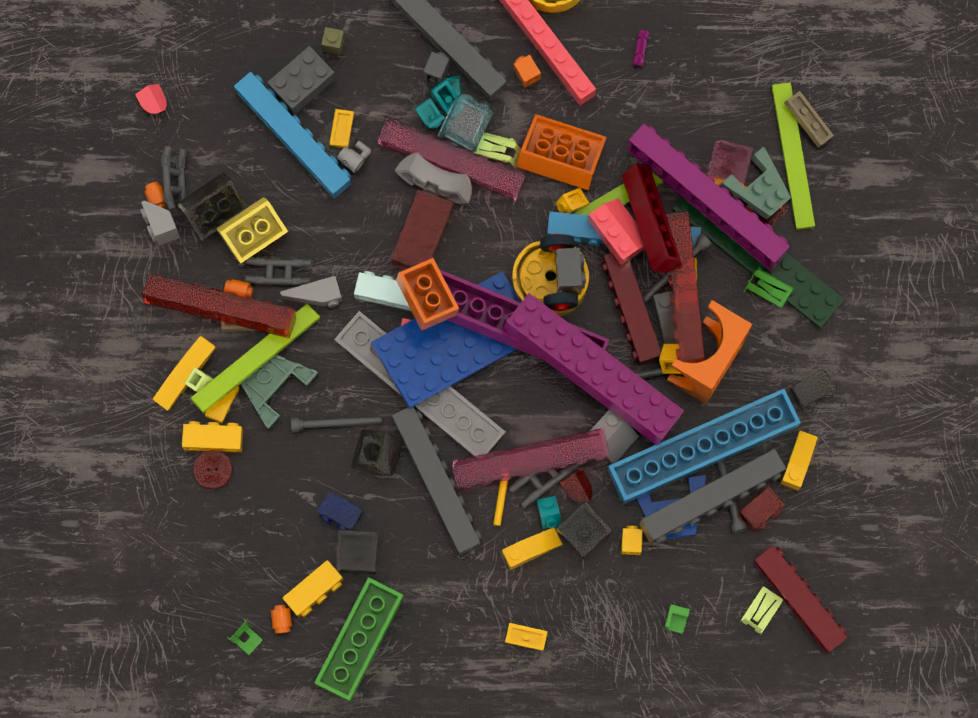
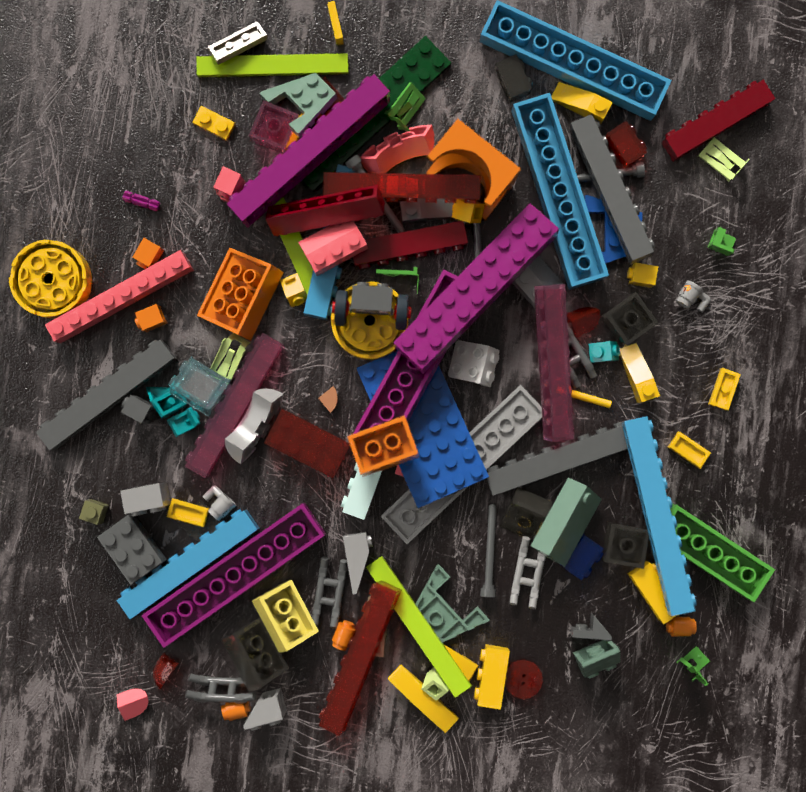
camera: 80 degrees left, 10 degrees up
none -> light grey brick [120,482,171,517]
none -> orange brick [132,238,164,269]
none -> magenta brick [142,502,326,648]
none -> clear red brick [153,653,178,690]
none -> yellow plate [192,106,236,141]
none -> coral brick [213,166,246,203]
none -> nougat tile [319,386,338,413]
none -> yellow tile [327,1,344,45]
none -> coral brick [360,125,434,178]
none -> bright green piece [376,267,419,294]
none -> white bracket [448,340,500,387]
none -> dark azure brick [479,0,672,121]
none -> light grey piece [509,536,546,609]
none -> sand green brick [531,478,602,567]
none -> dark grey slope [570,613,612,641]
none -> sand green slope [573,640,621,678]
none -> dark azure brick [622,416,696,616]
none -> yellow tile [667,432,711,469]
none -> light grey piece [676,280,711,313]

